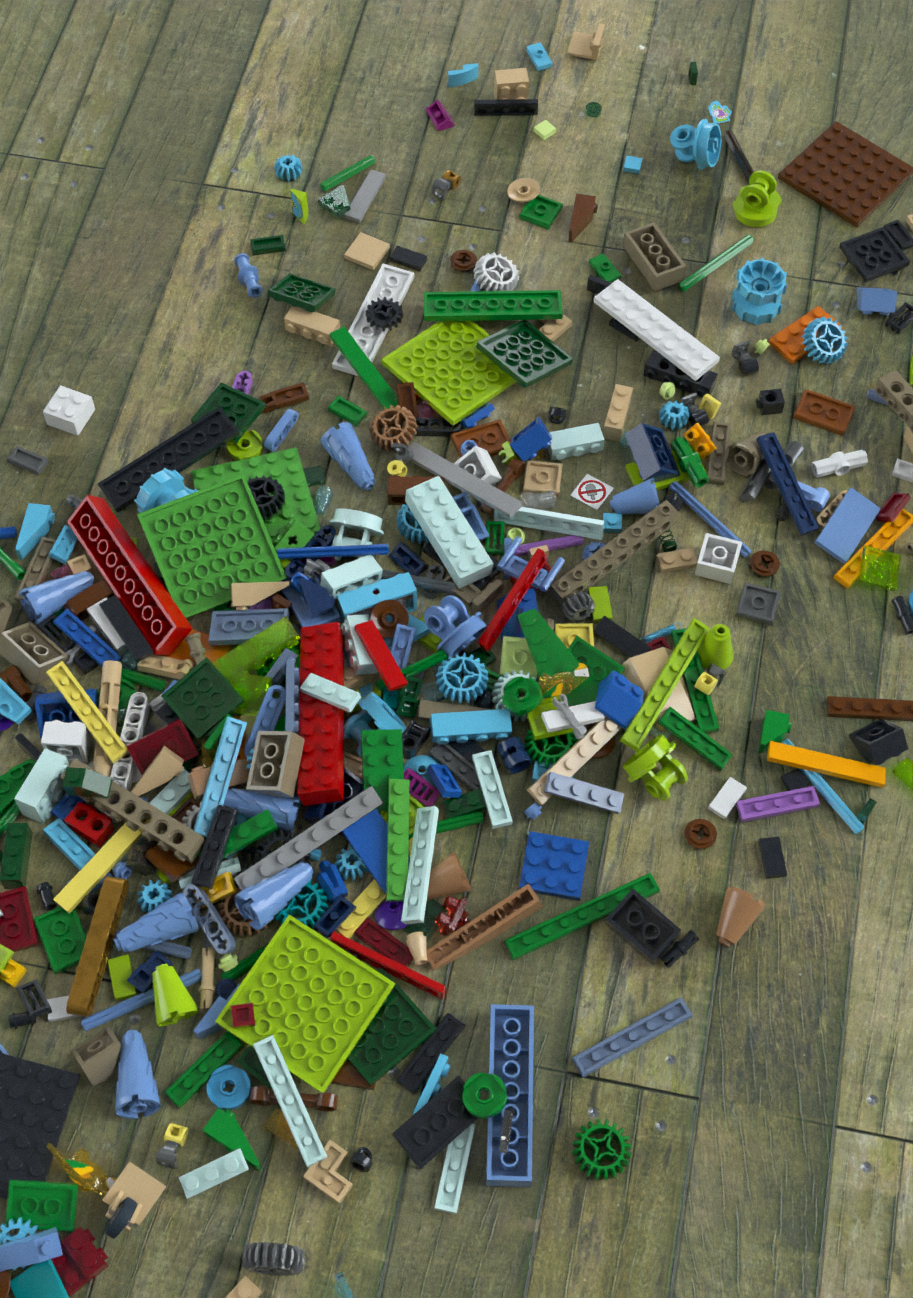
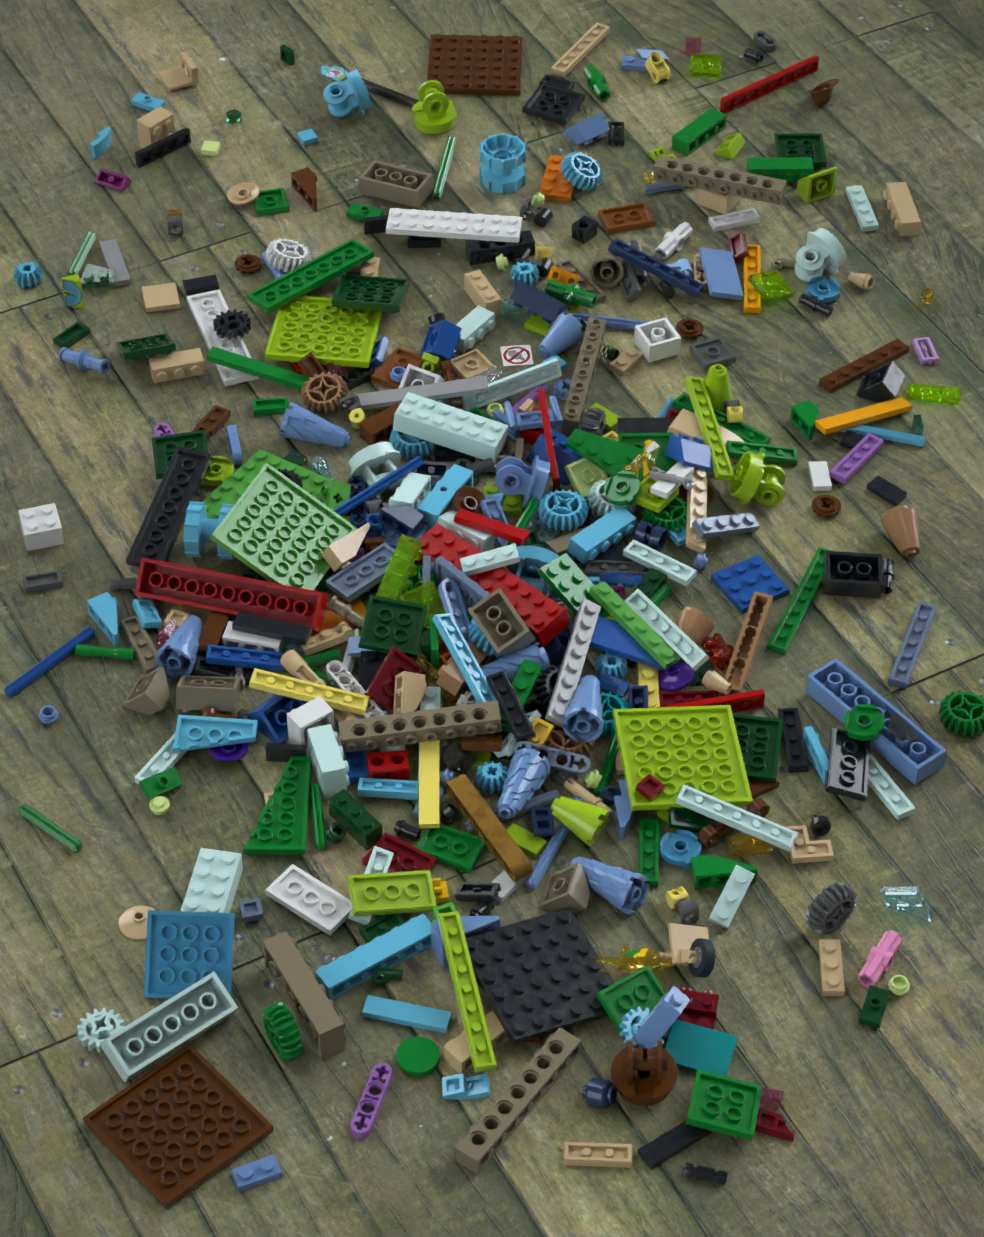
camera: 40 degrees left, 15 degrees down
dark green slope [62,767,113,798] -> none

